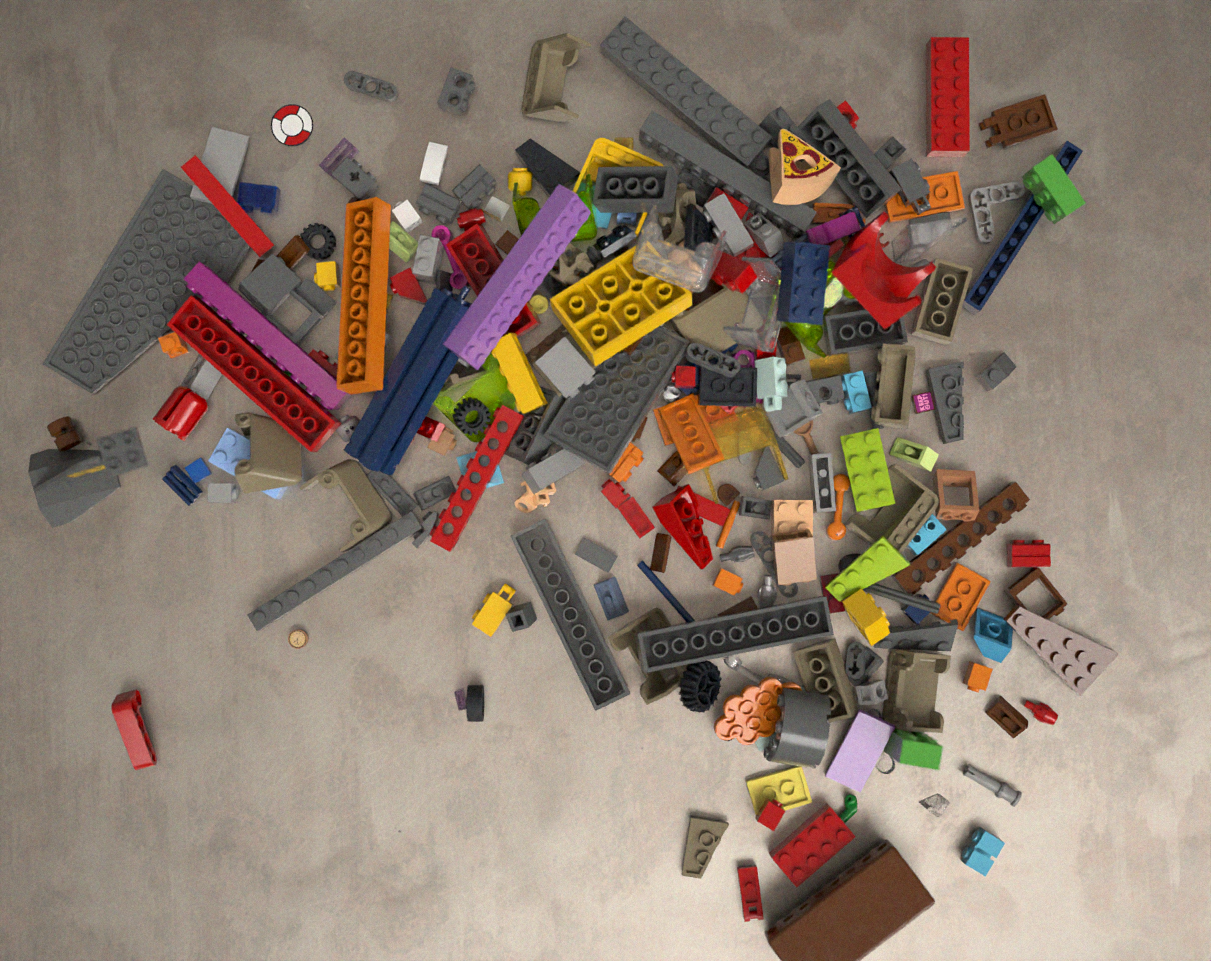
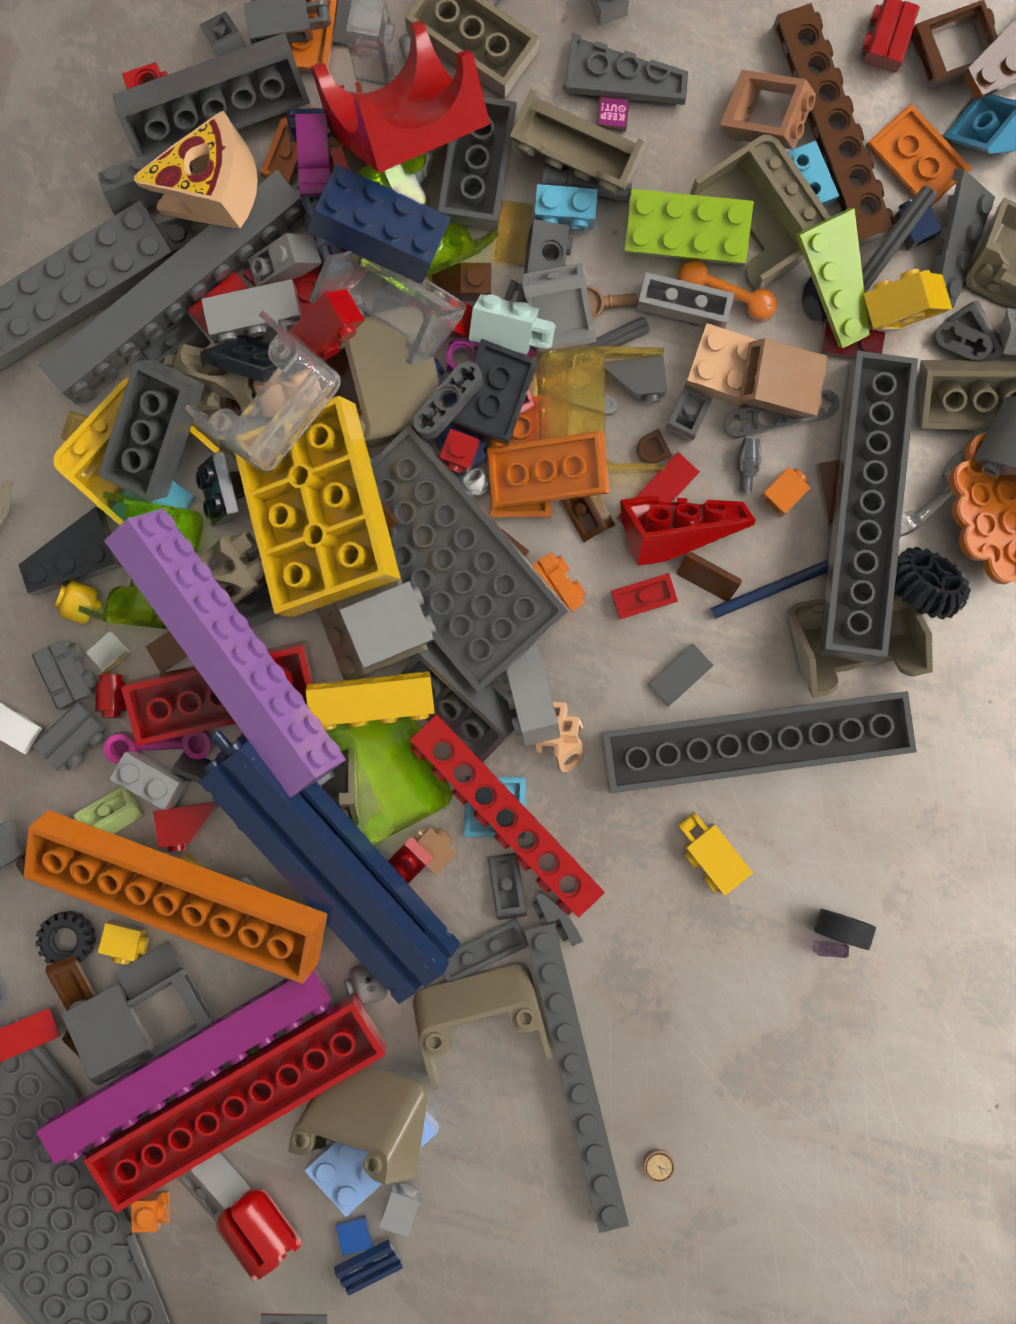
camera: 70 degrees left, 0 degrees up
red plate [308,349,338,379] -> none
white brick [392,200,423,233] -> none
black tyre [452,397,491,435] -> none
dark grey brick [505,602,537,632] -> none
light yellow tile [530,295,549,314] -> none
dark grey wheel [586,246,604,270] -> none
sand blue slope [594,577,629,621] -> none
red brick [601,478,630,508] -> none
medium blue bush [617,213,637,226] -> none
orange piece [716,500,740,549] -> none
light grey piece [757,575,777,608] -> none
yellowish green slope [890,437,939,472] -> none

